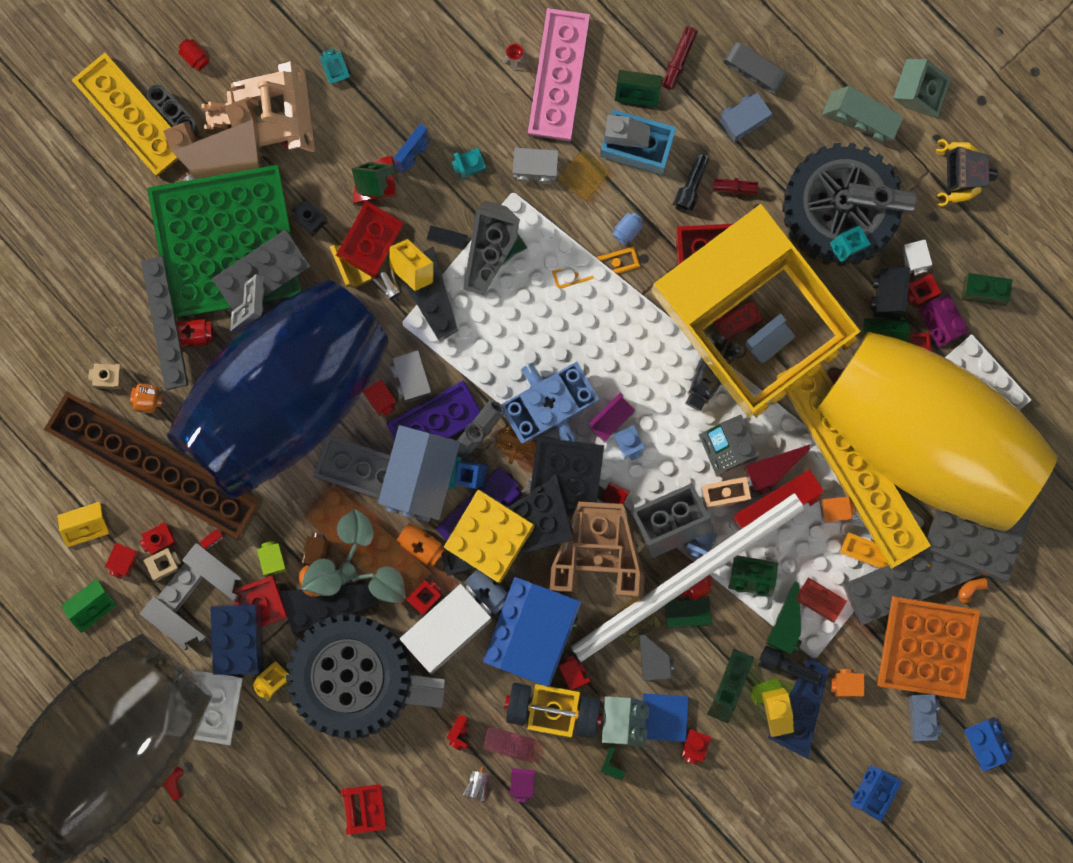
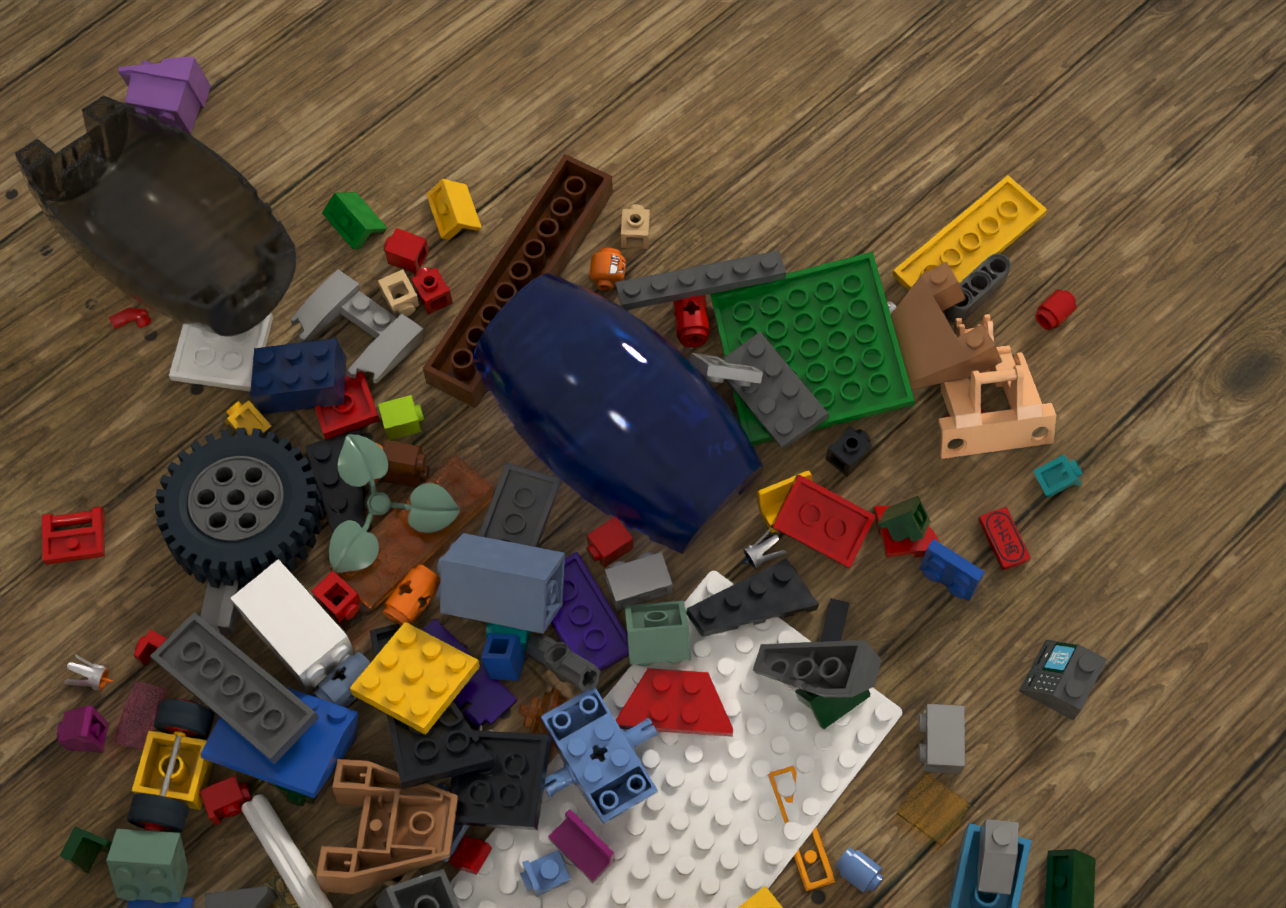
camera: 90 degrees right, 15 degrees down
red tile [200,529,225,551] -> none
yellow panel [389,239,433,291] -> none
teal bracket [451,148,486,179] -> none
red piece [503,43,526,71] -> none
bright pink plate [528,8,590,141] -> none
none -> dark grey plate [150,612,319,764]
none -> red wing [616,668,733,737]
none -> sand green slope [625,600,691,666]
none -> red tile [978,507,1031,571]
none -> dark grey slope [1019,640,1107,721]

